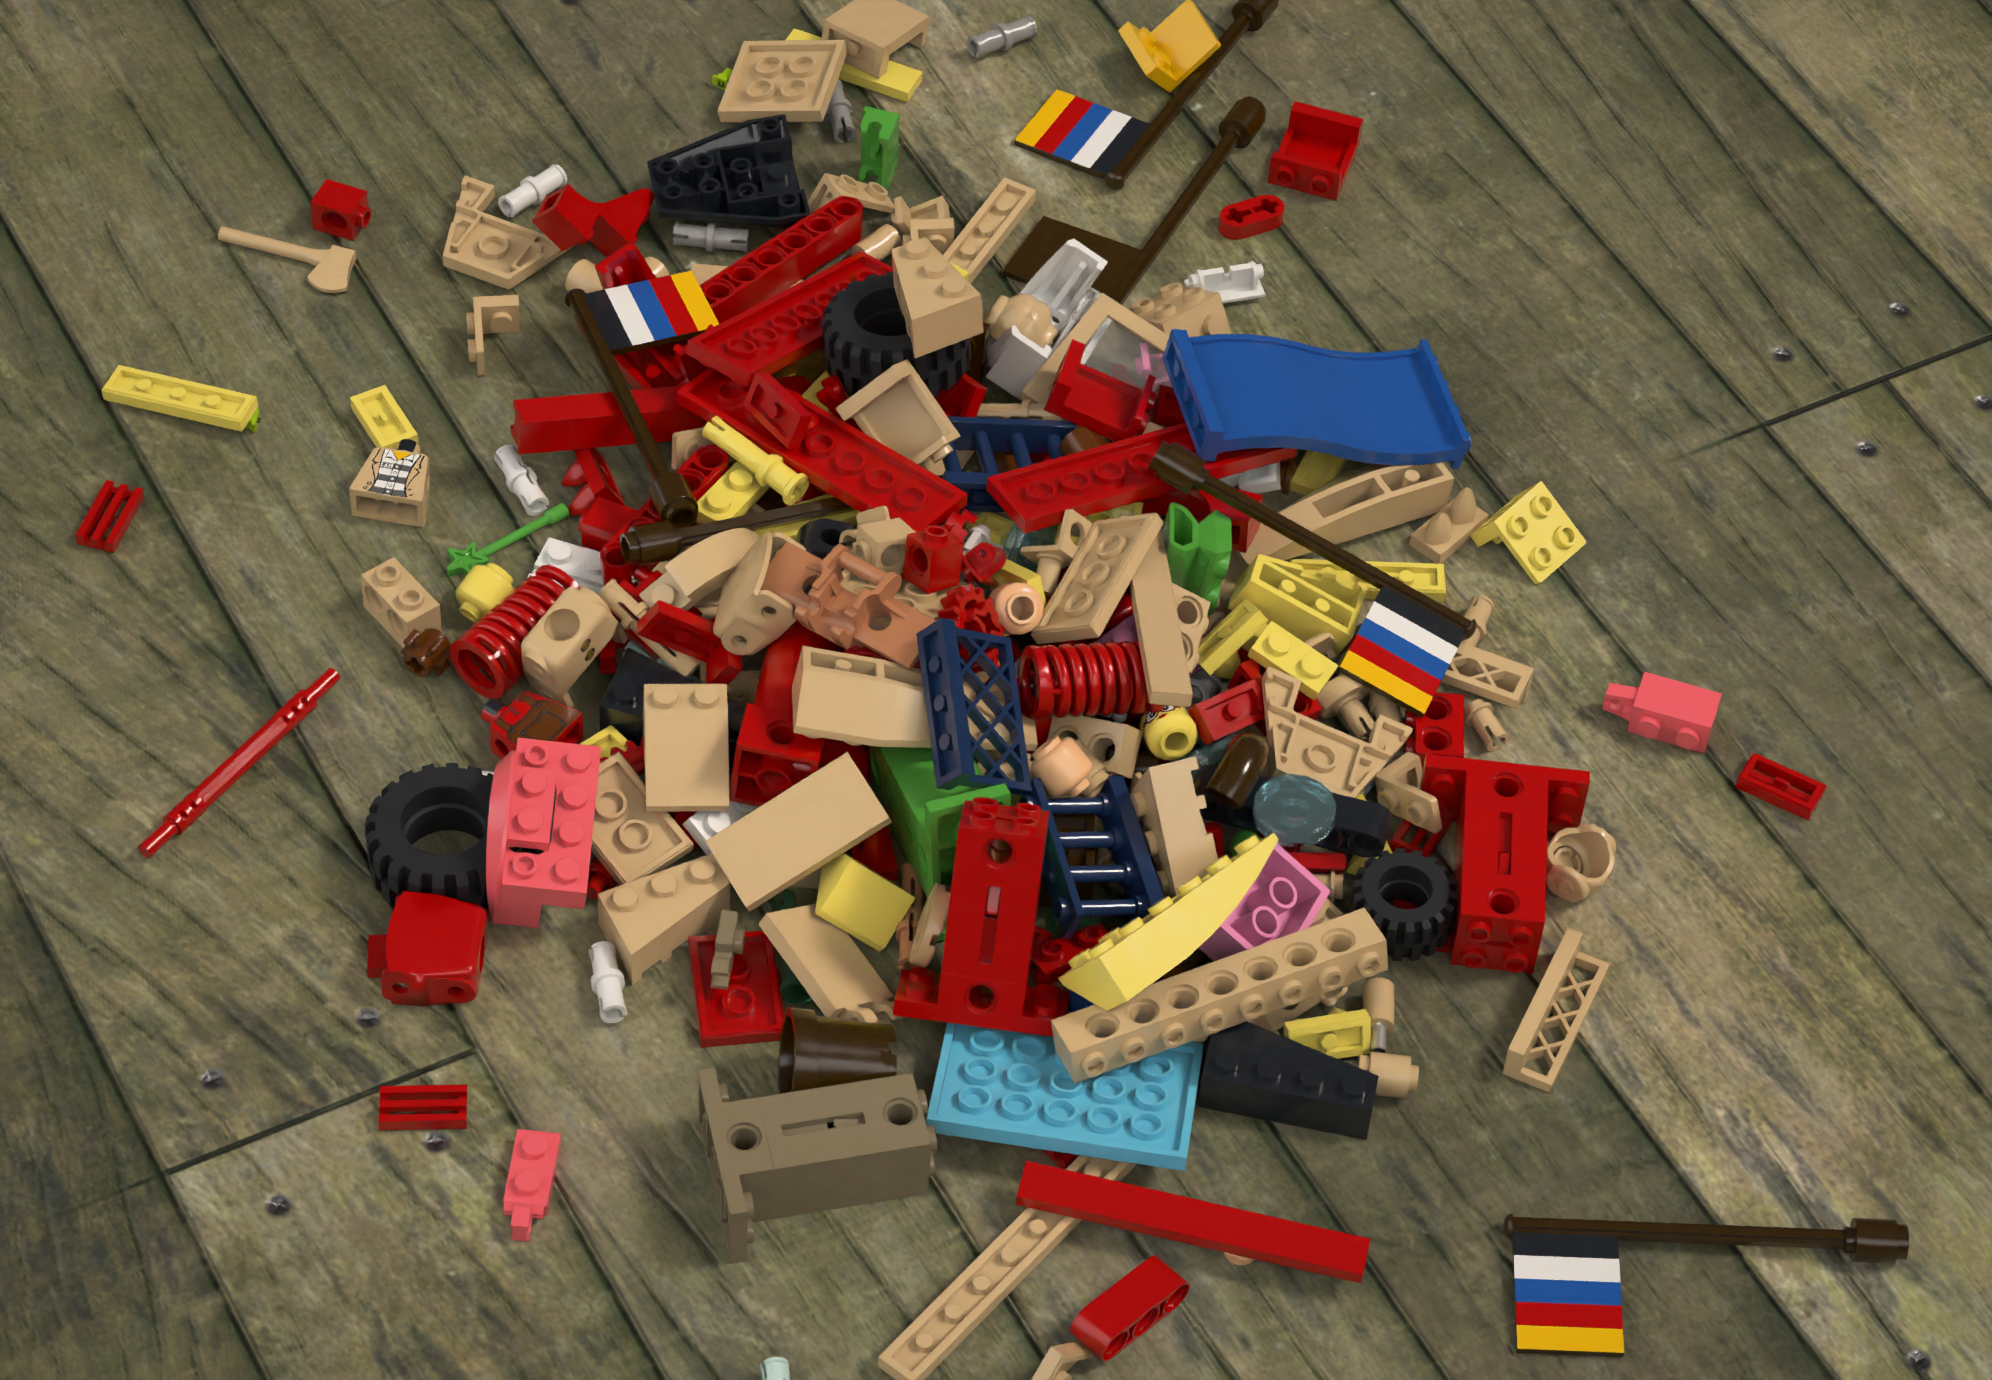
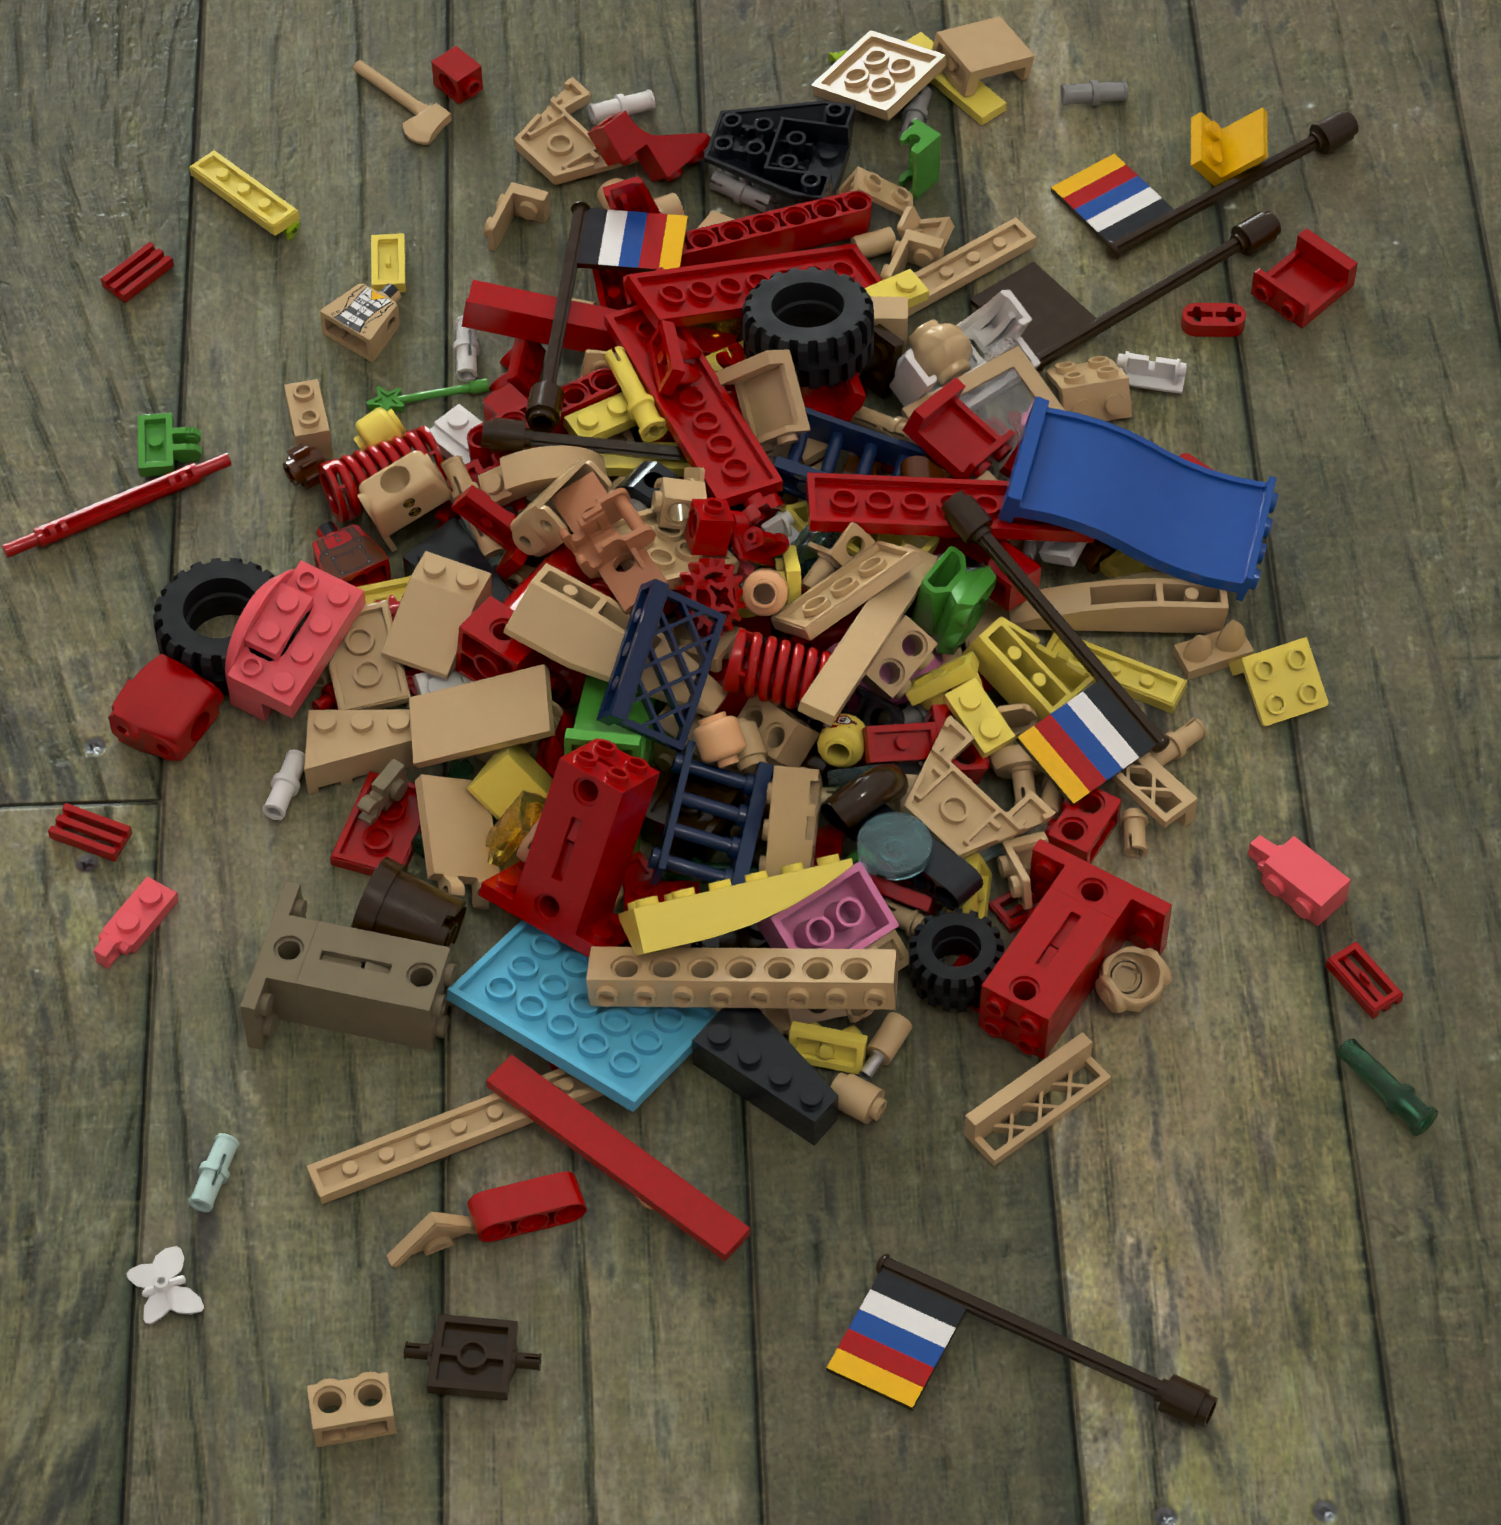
camera: 30 degrees right, 5 degrees up
tan wedge [891,237,984,358] -> none
none -> bright green hinge [138,413,202,477]
none -> clear yellow bracket [486,790,546,867]
none -> clear green pin [1337,1038,1438,1136]

